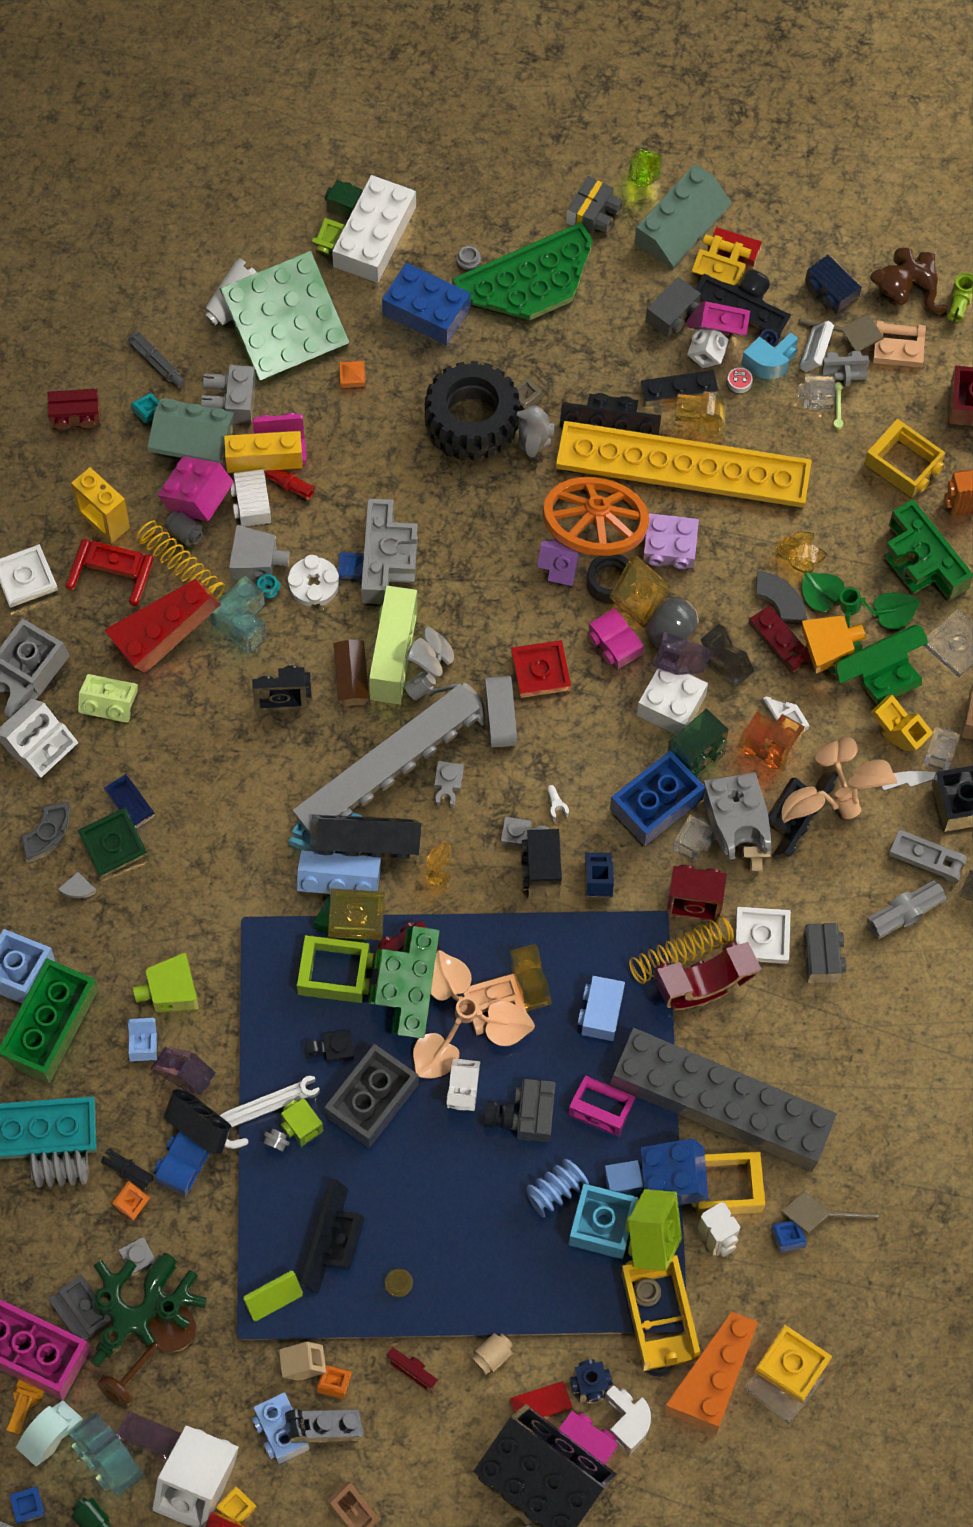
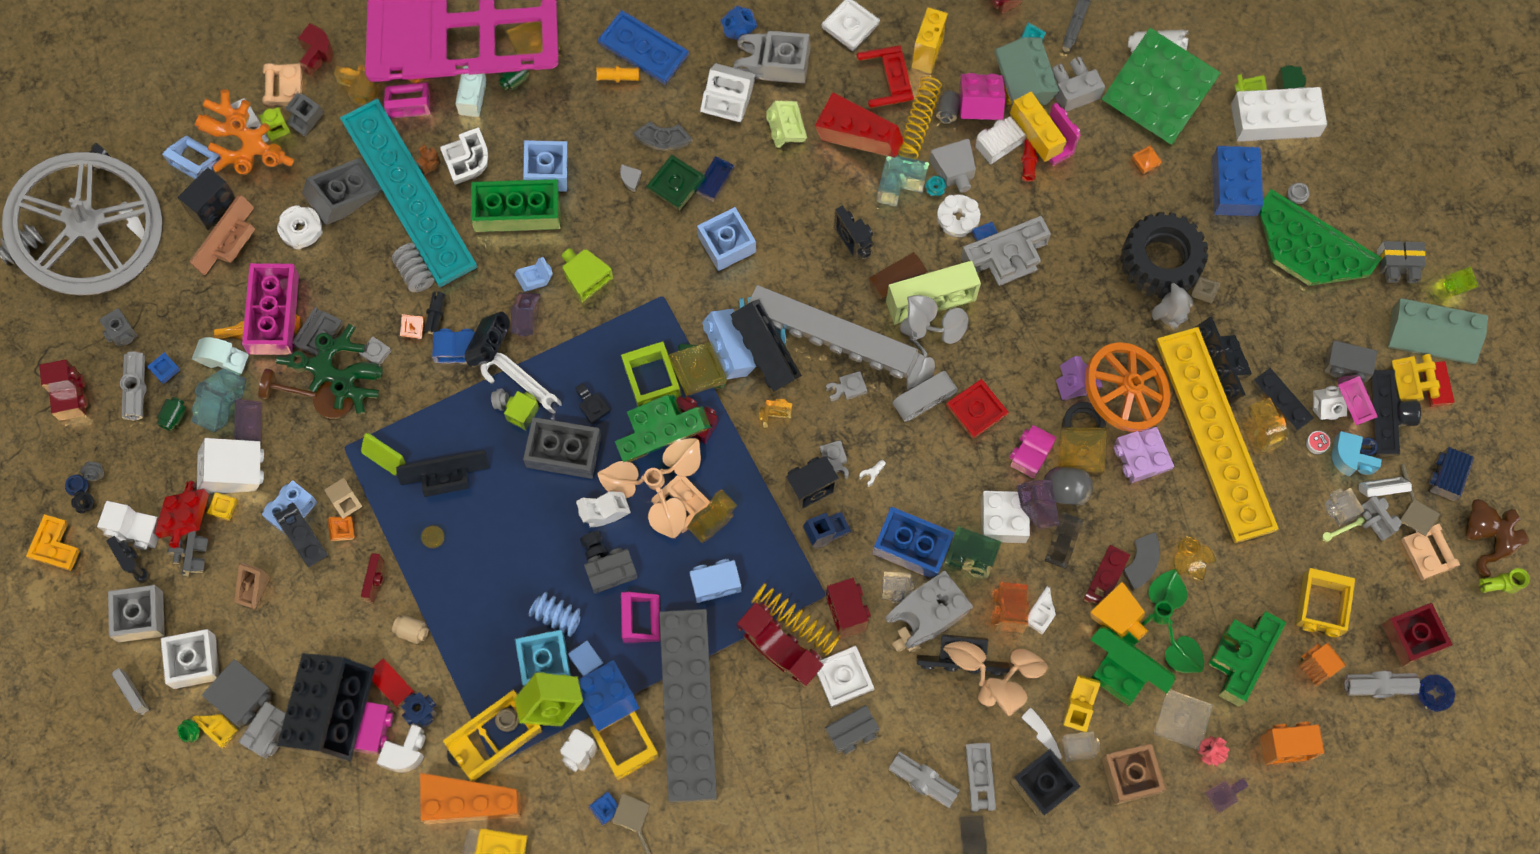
camera: 65 degrees right, 5 degrees up
none -> light blue brick [697,207,756,271]

